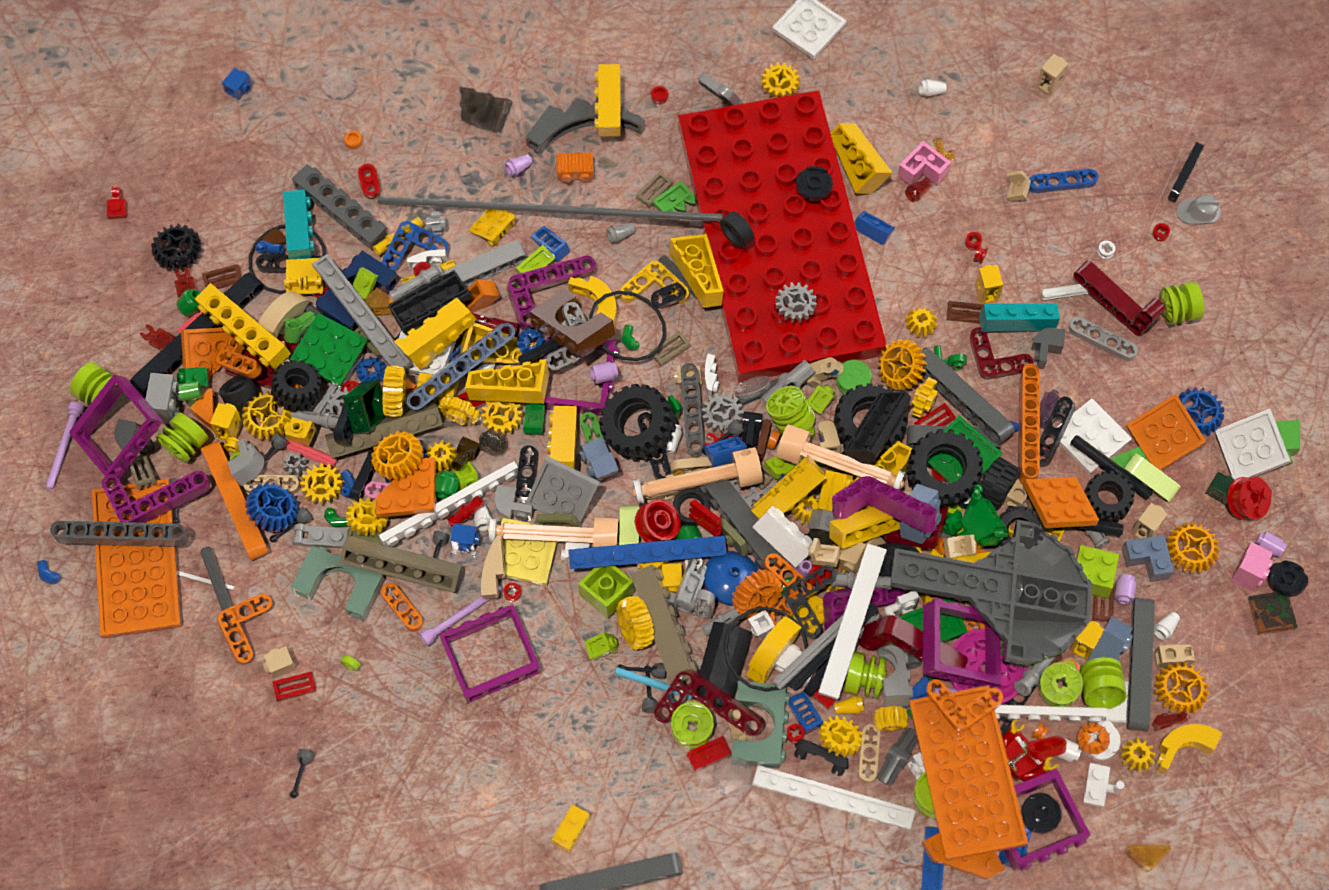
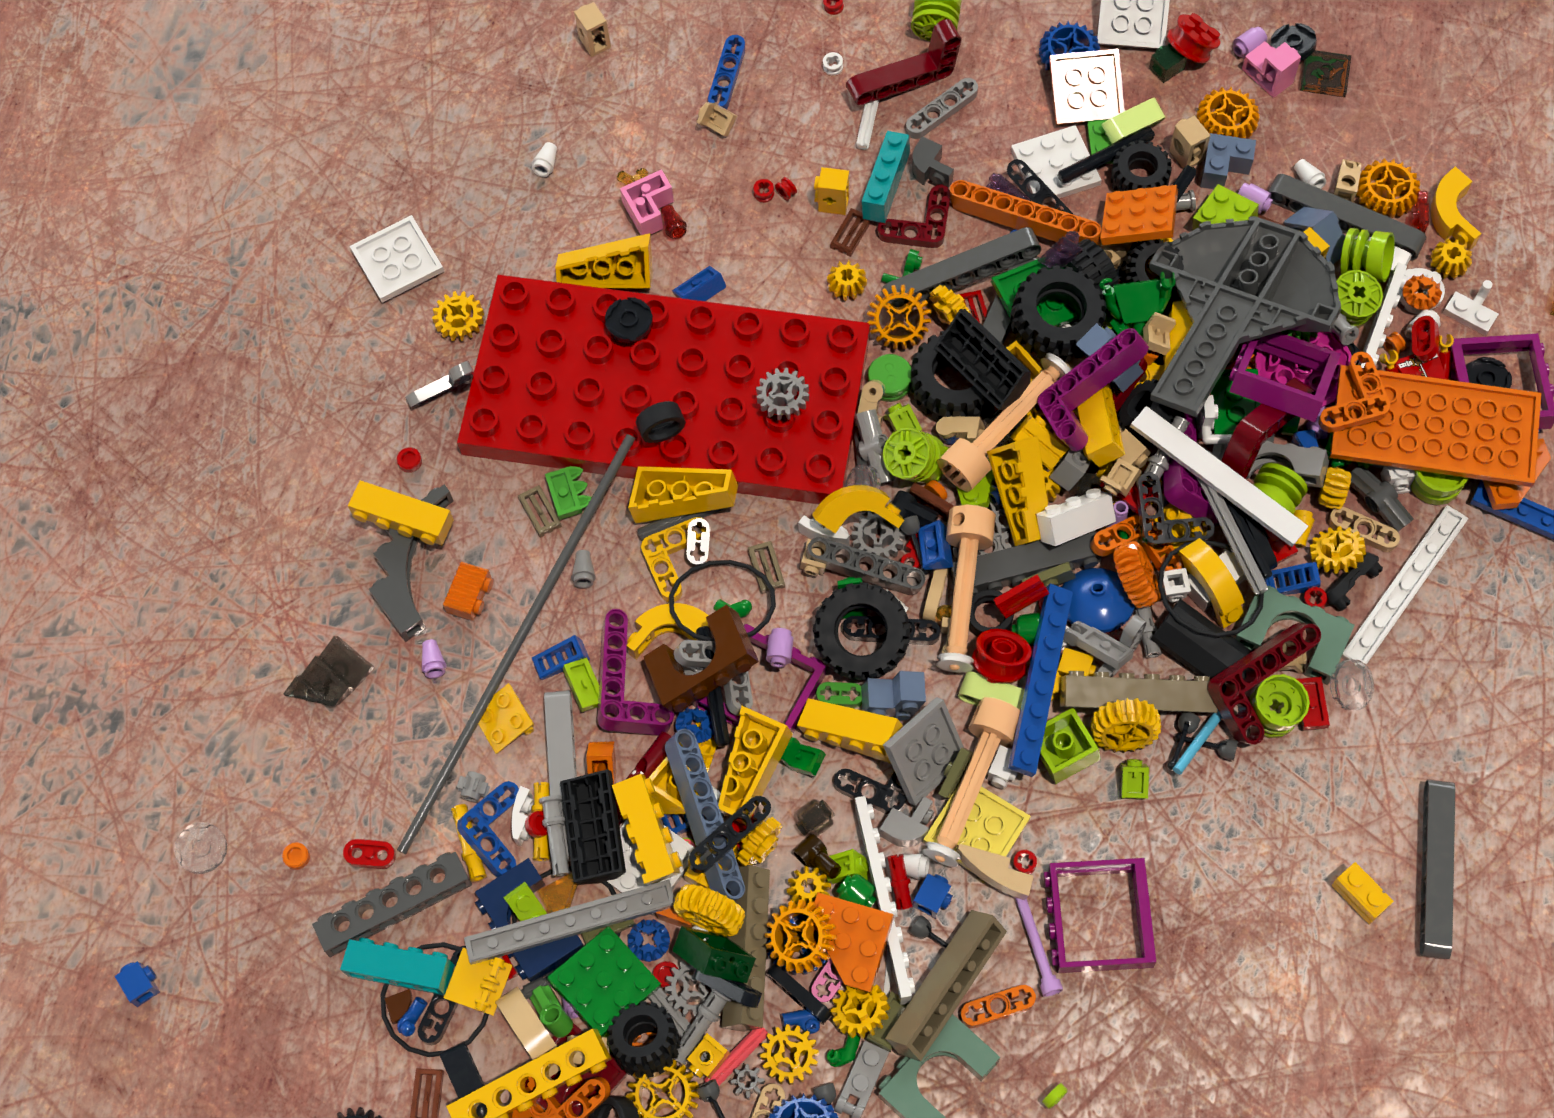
camera: 65 degrees left, 0 degrees up
yellow gear [481,401,523,436] -> none
none -> black beam [688,796,771,873]
none -> yellow arch [812,485,904,534]
none -> clear purple hinge [1038,231,1083,269]

